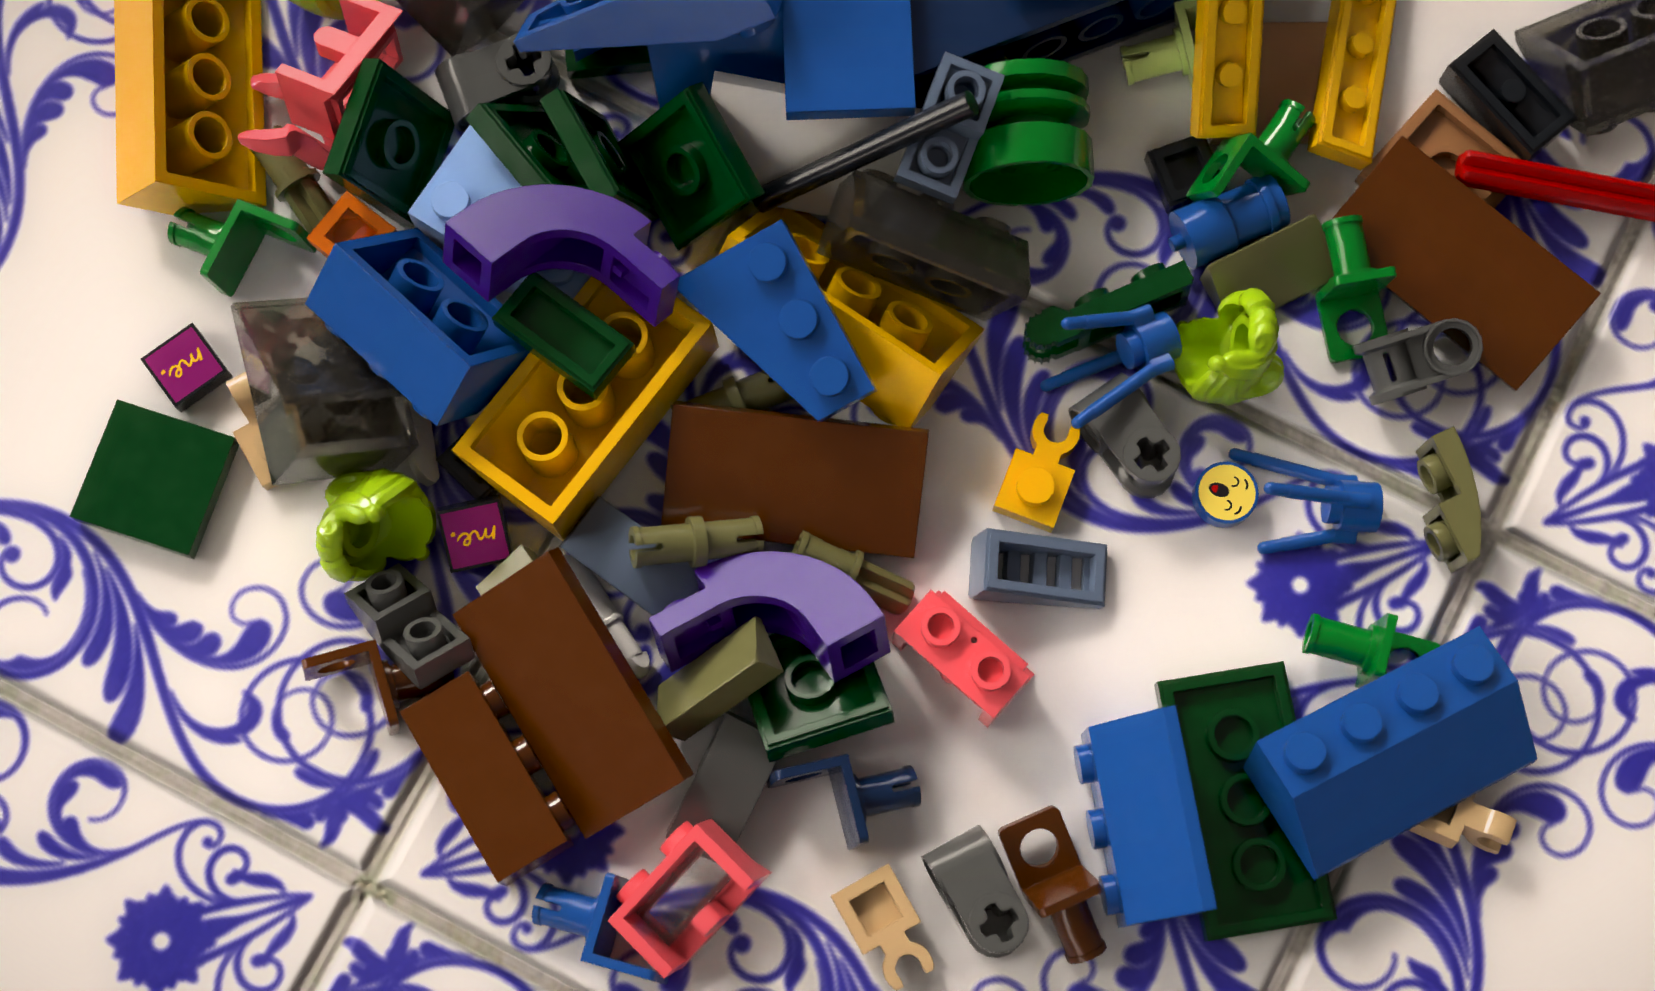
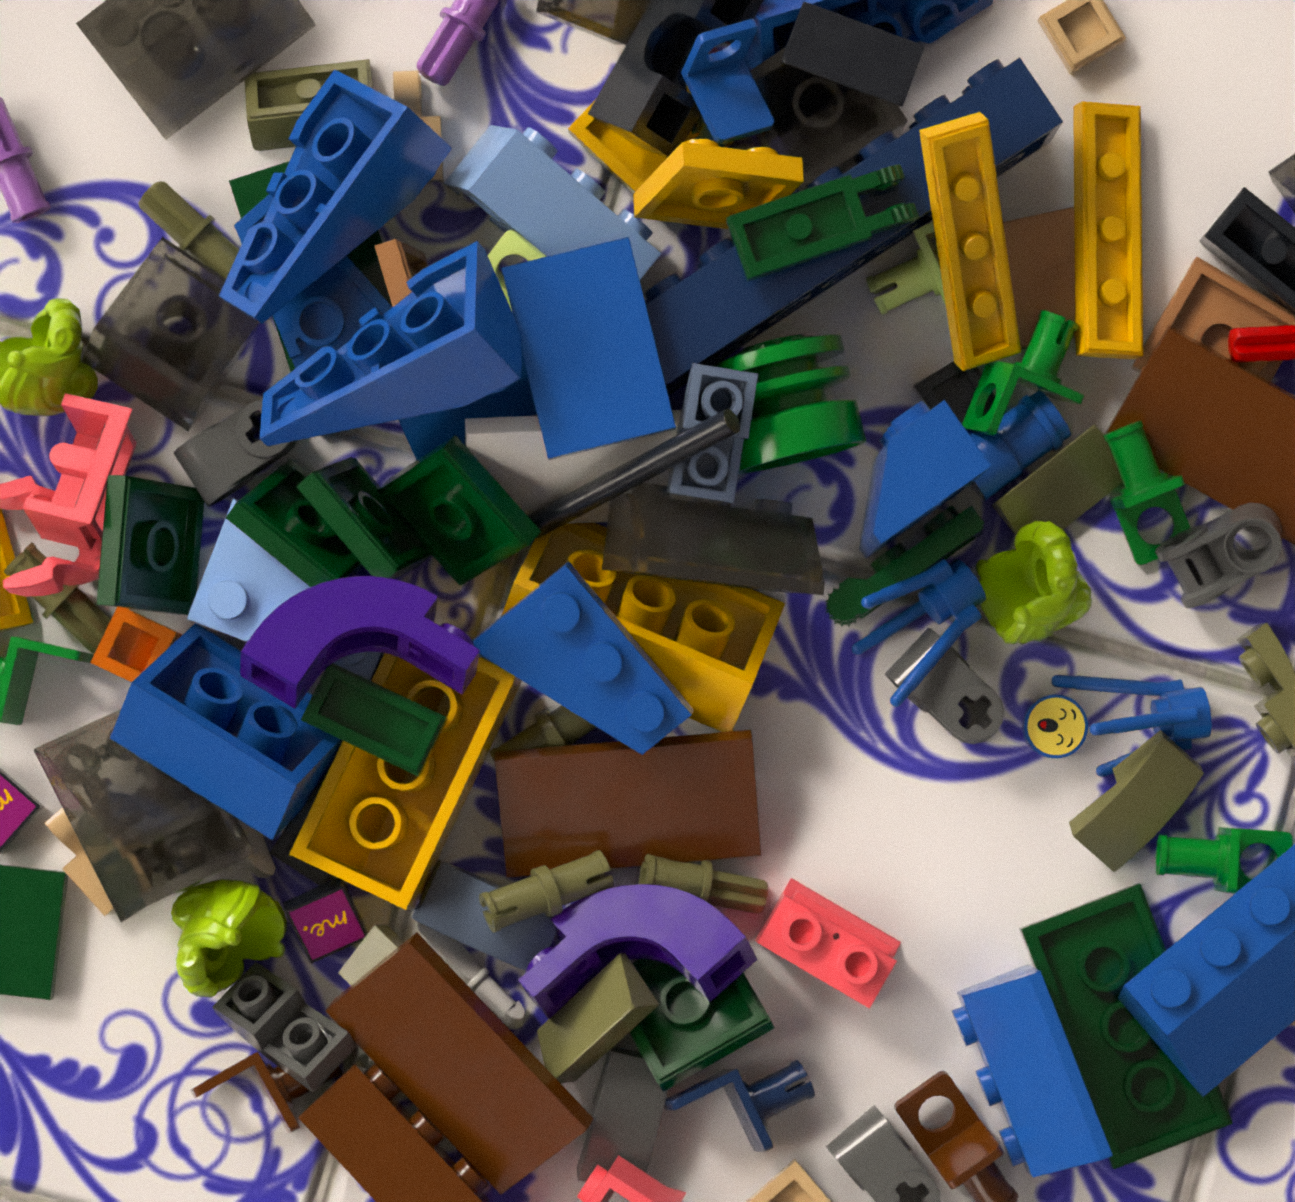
camera: 10 degrees left, 10 degrees up
sand blue slope [968,528,1107,609] -> none
yellow plate [992,412,1080,533] -> none
none -> blue slope [859,400,991,559]
none -> olive slope [1069,730,1204,872]

